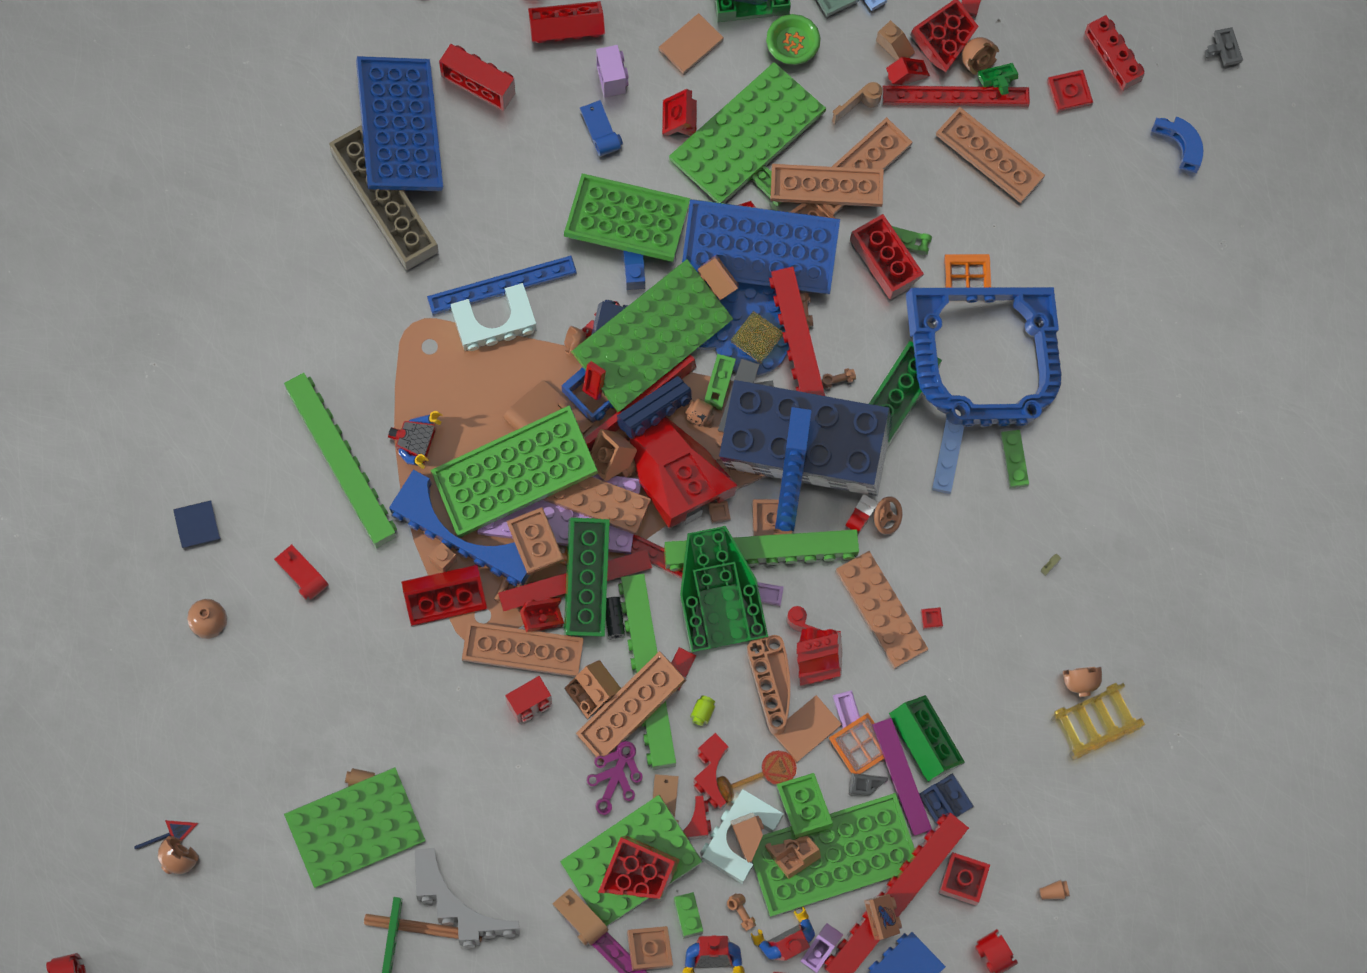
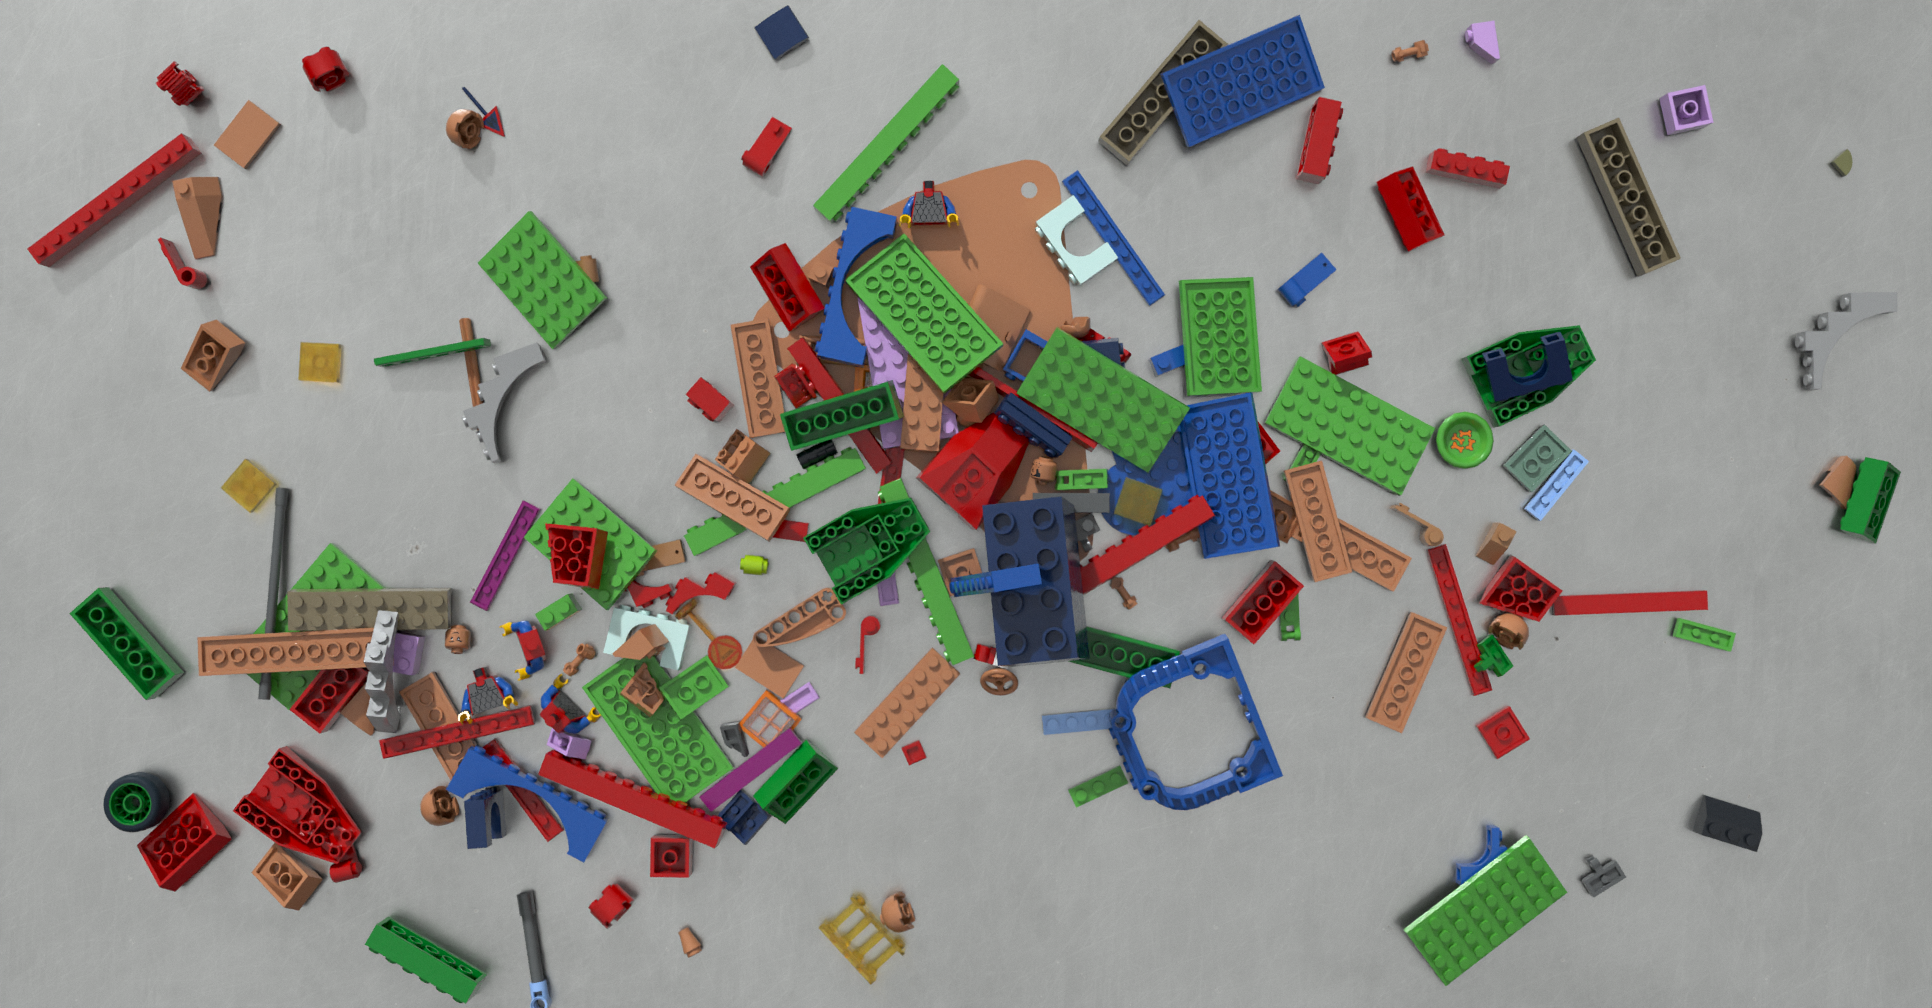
camera: 80 degrees right, 15 degrees up
nougat cylinder [187,599,227,639] -> none
nougat tile [506,507,564,575] -> none
medium nougat door [552,888,609,946] -> none
red tile [582,361,606,400] -> none
magenta plant [586,741,643,815] -> none
lavender brick [596,45,629,98] -> none
nougat plate [627,926,673,971] -> none
nougat tile [659,13,724,74] -> none
nougat slope [698,255,739,300] -> none
nougat tile [708,501,731,524] -> none
red slope [796,628,843,686] -> none
nougat slope [864,894,902,940] -> none
red slope [886,57,930,85] -> none
orange piece [944,254,991,288] -> none
olive tile [1041,553,1061,576] -> none
red brick [1085,15,1145,91] -> none
none -> bright green plate [1403,835,1568,986]

